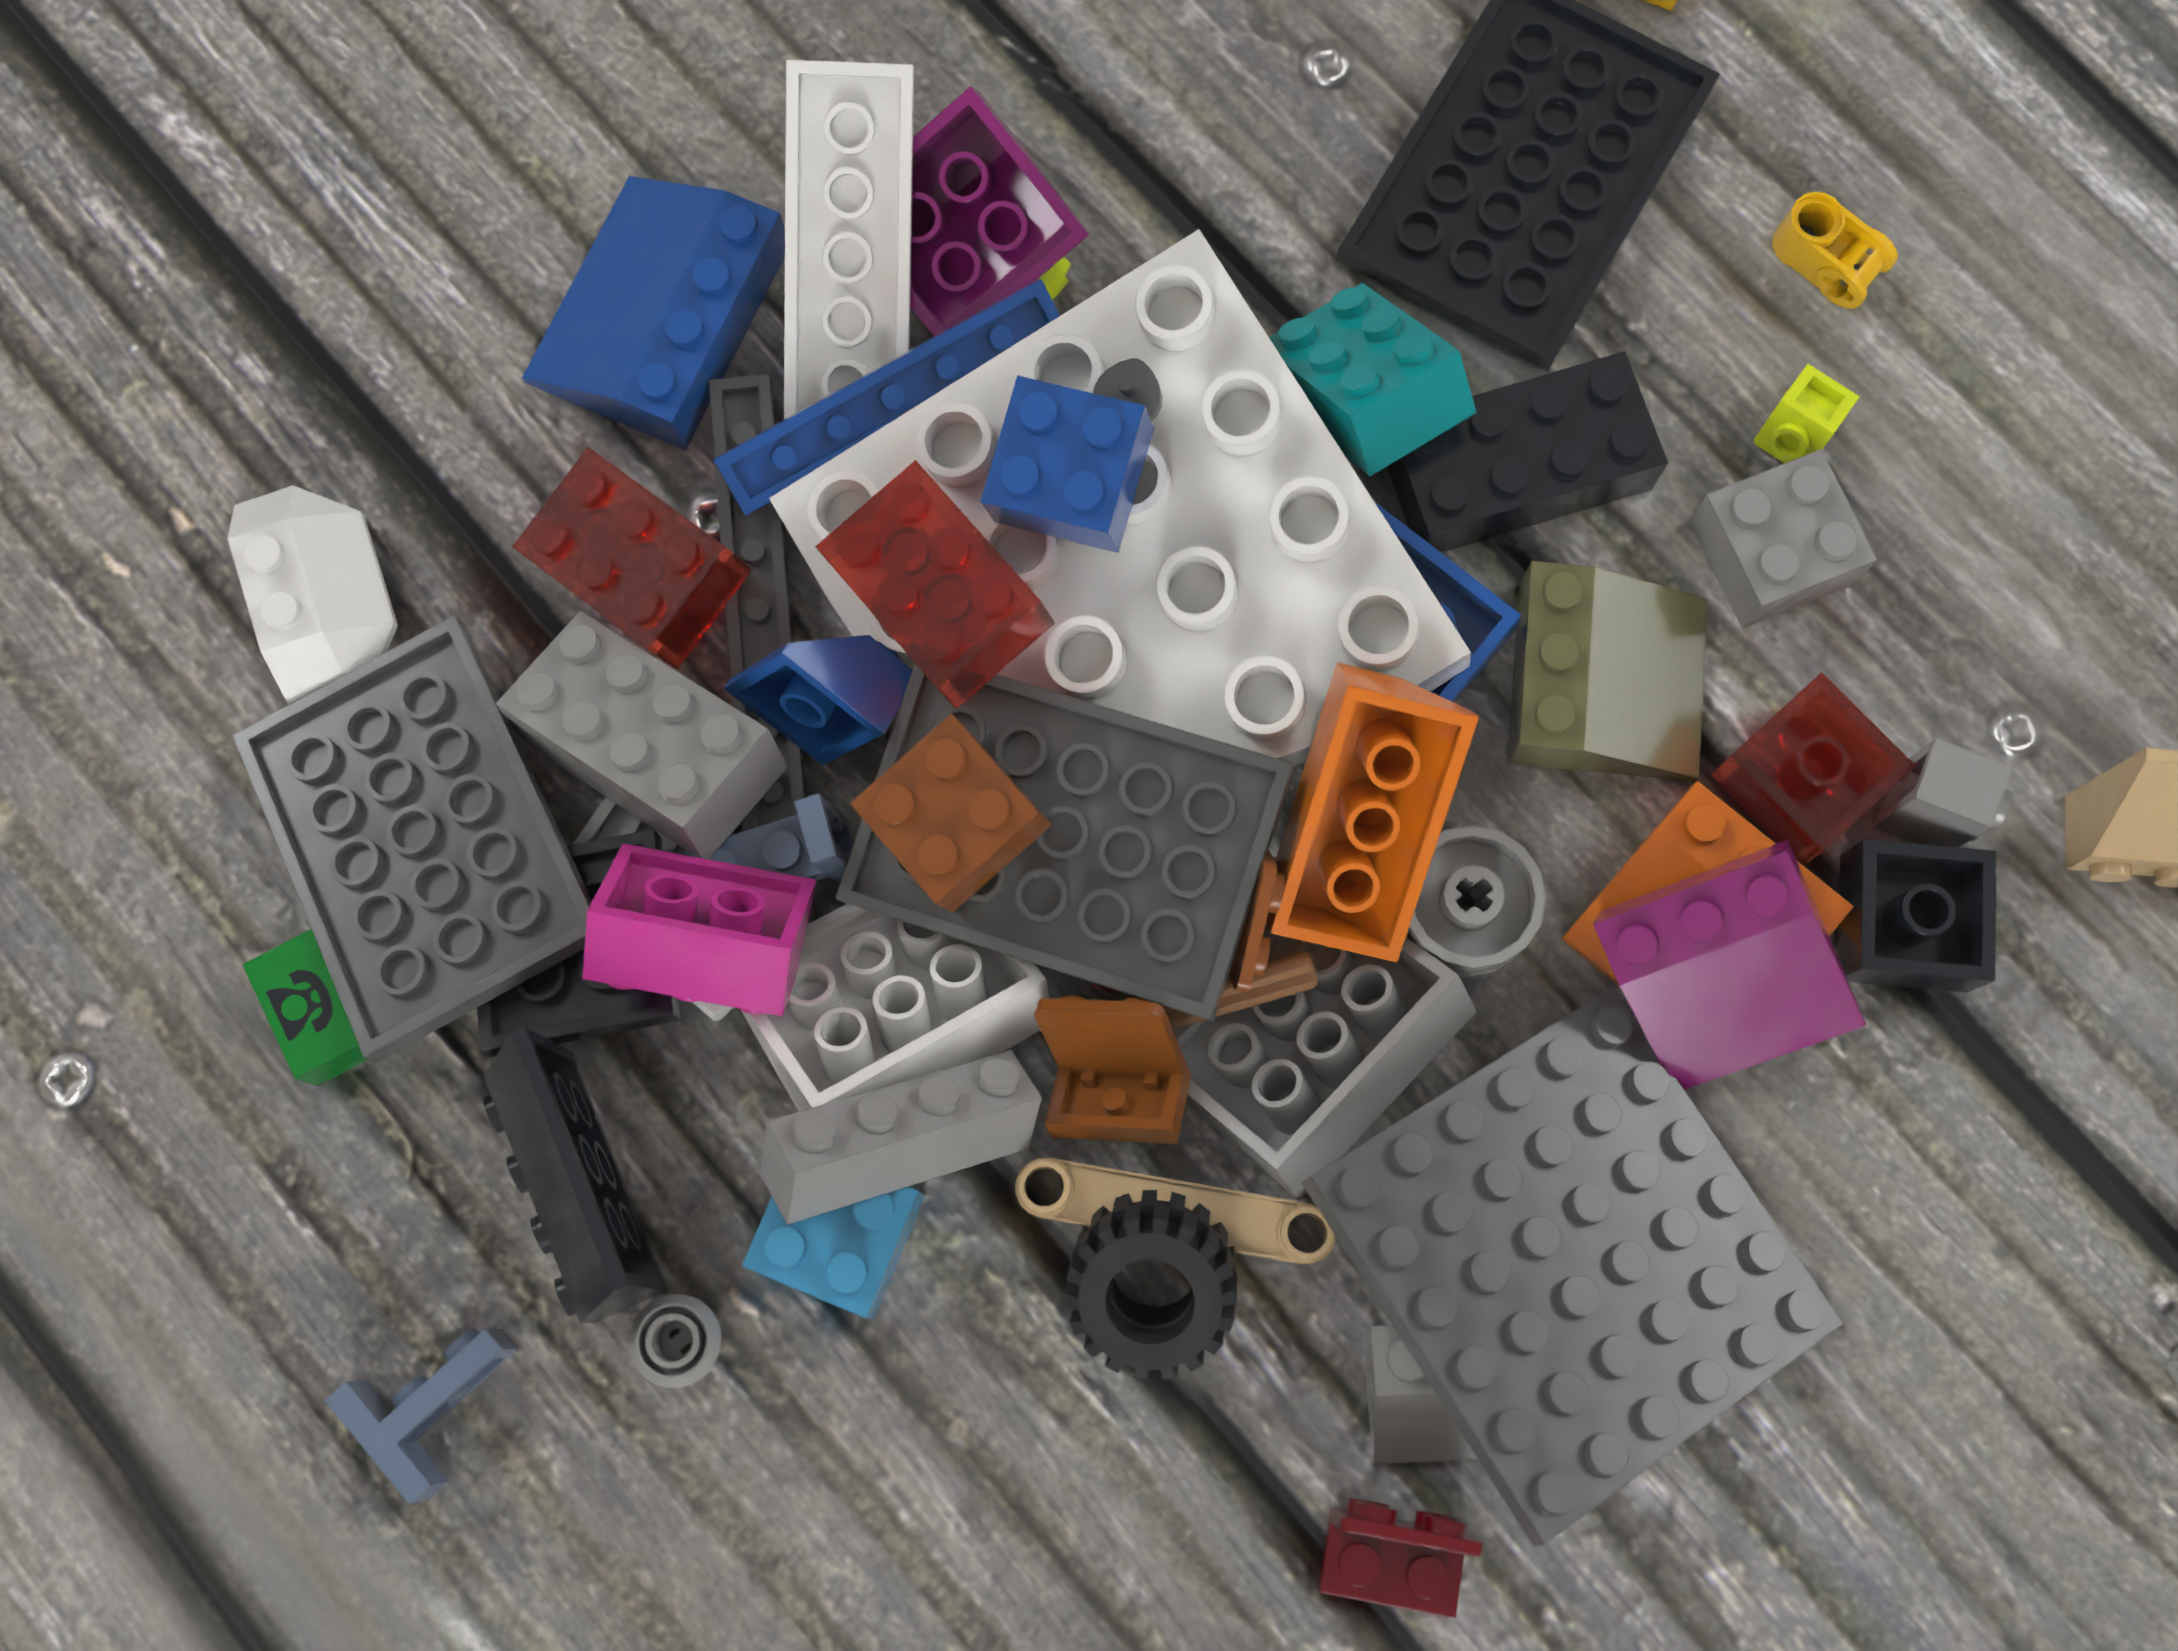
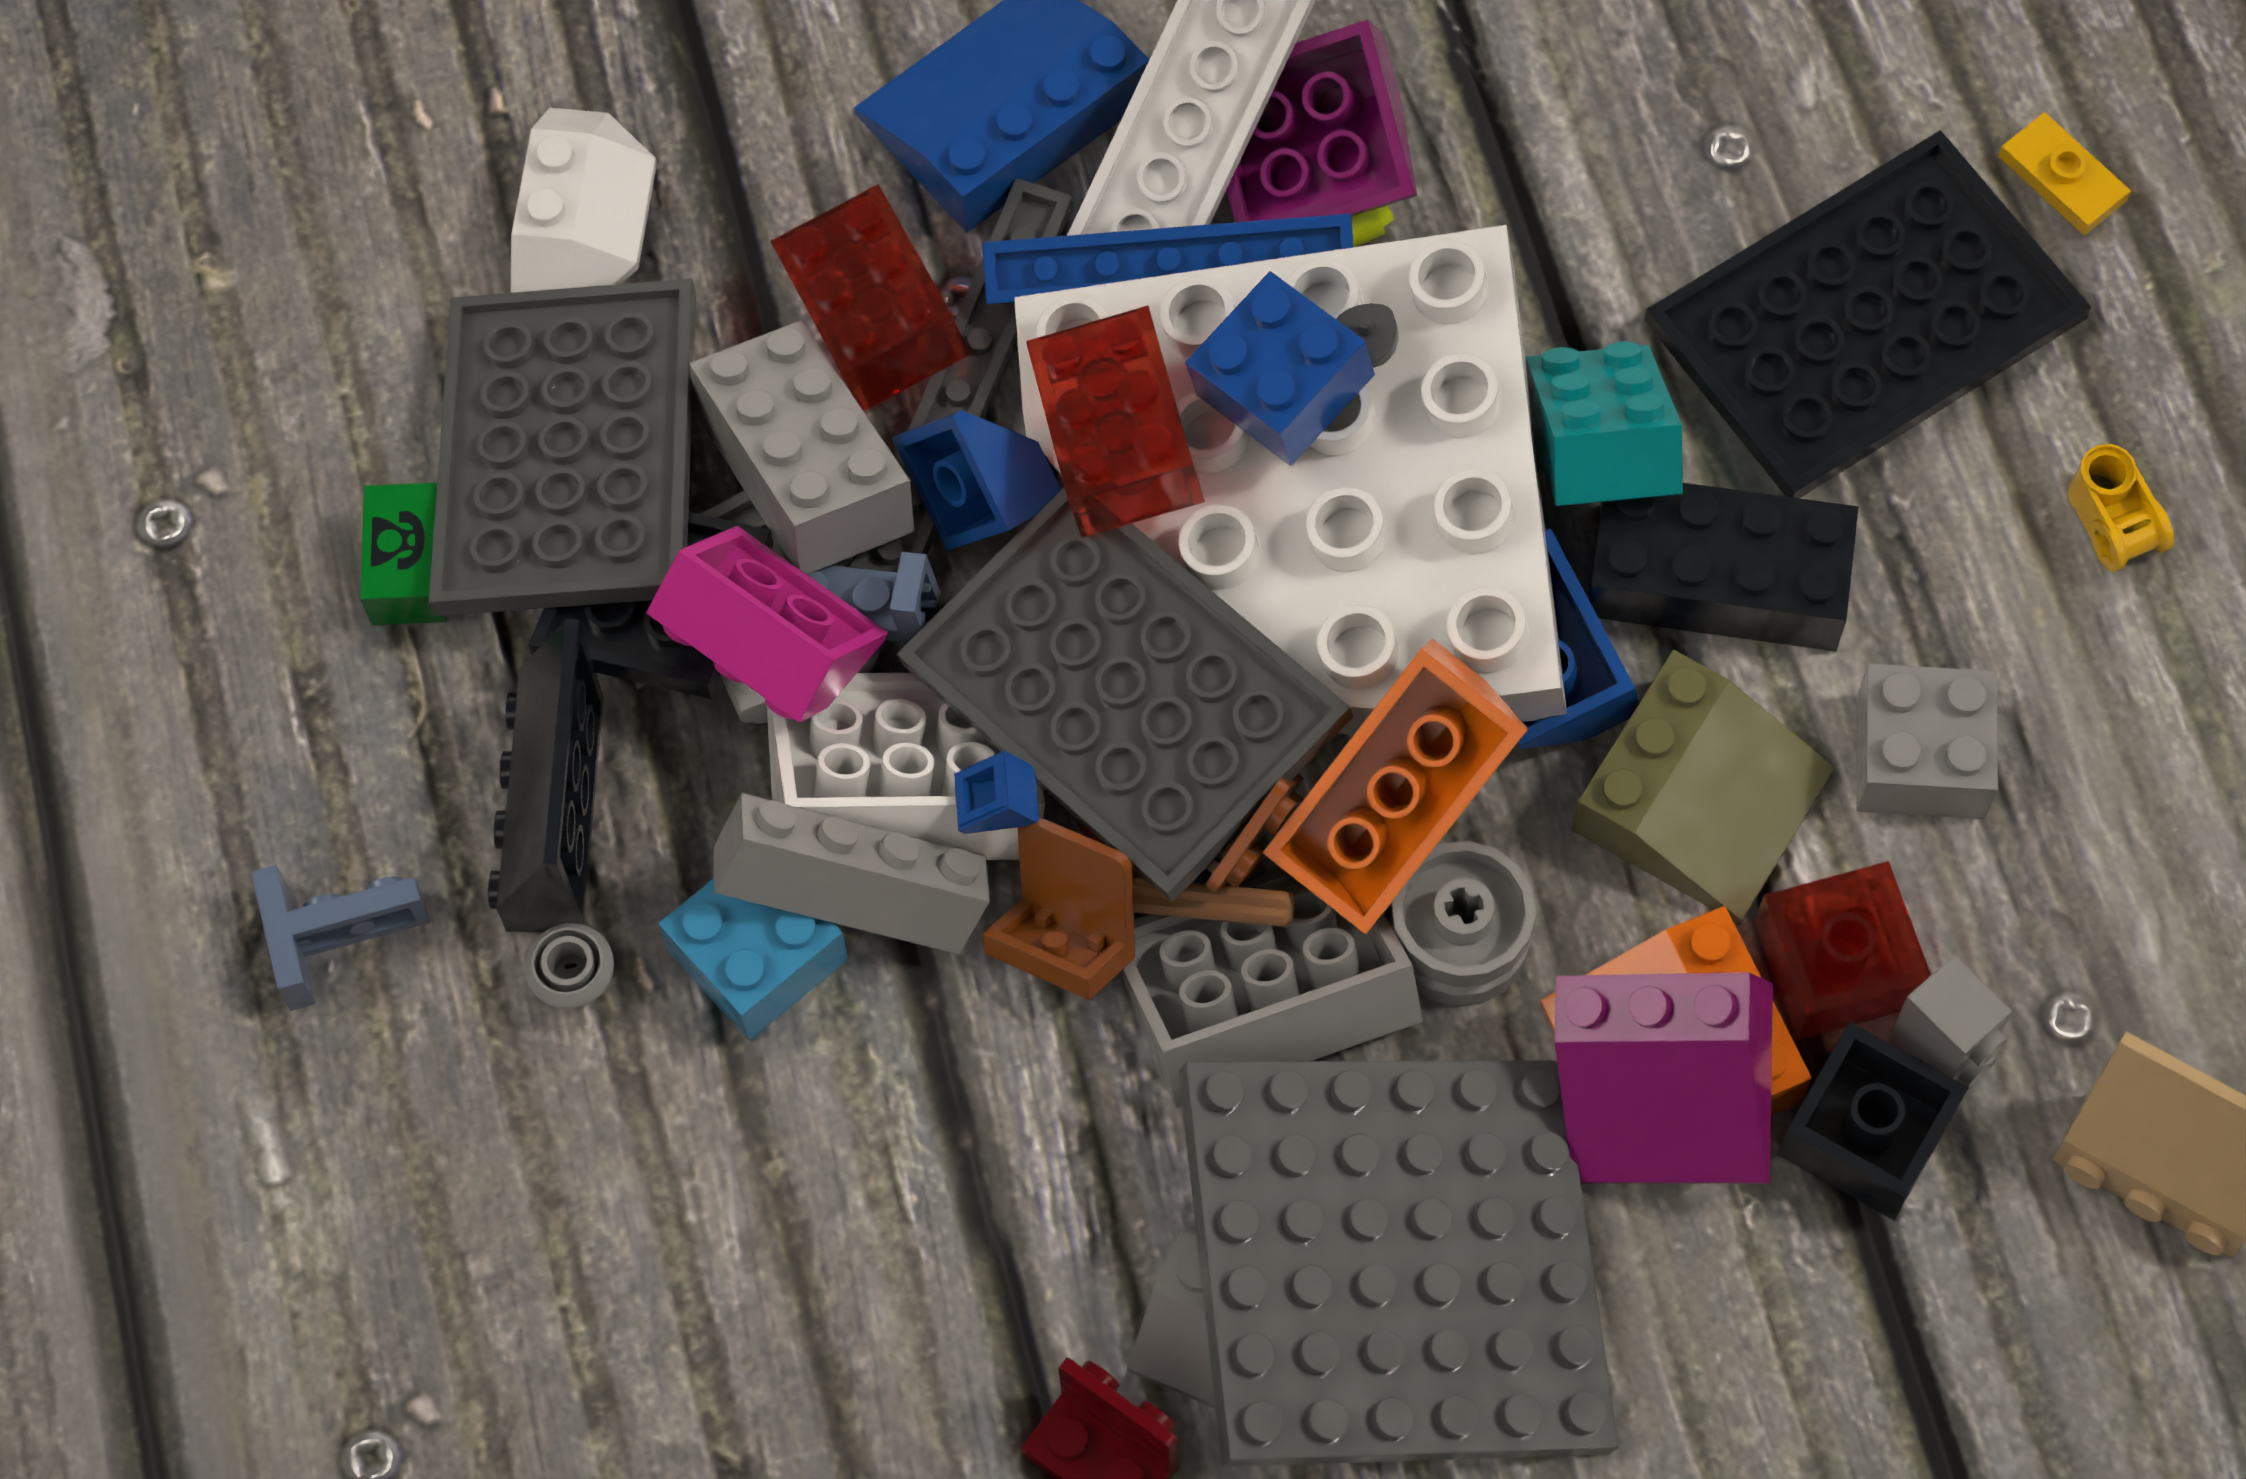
camera: 25 degrees right, 10 degrees down
dark orange brick [850,713,1052,913] -> none
tan piece [1015,1158,1336,1264] -> none
black tyre [1065,1190,1238,1380] -> none
neon yellow bracket [1754,364,1860,464] -> none
none -> blue slope [954,750,1039,834]

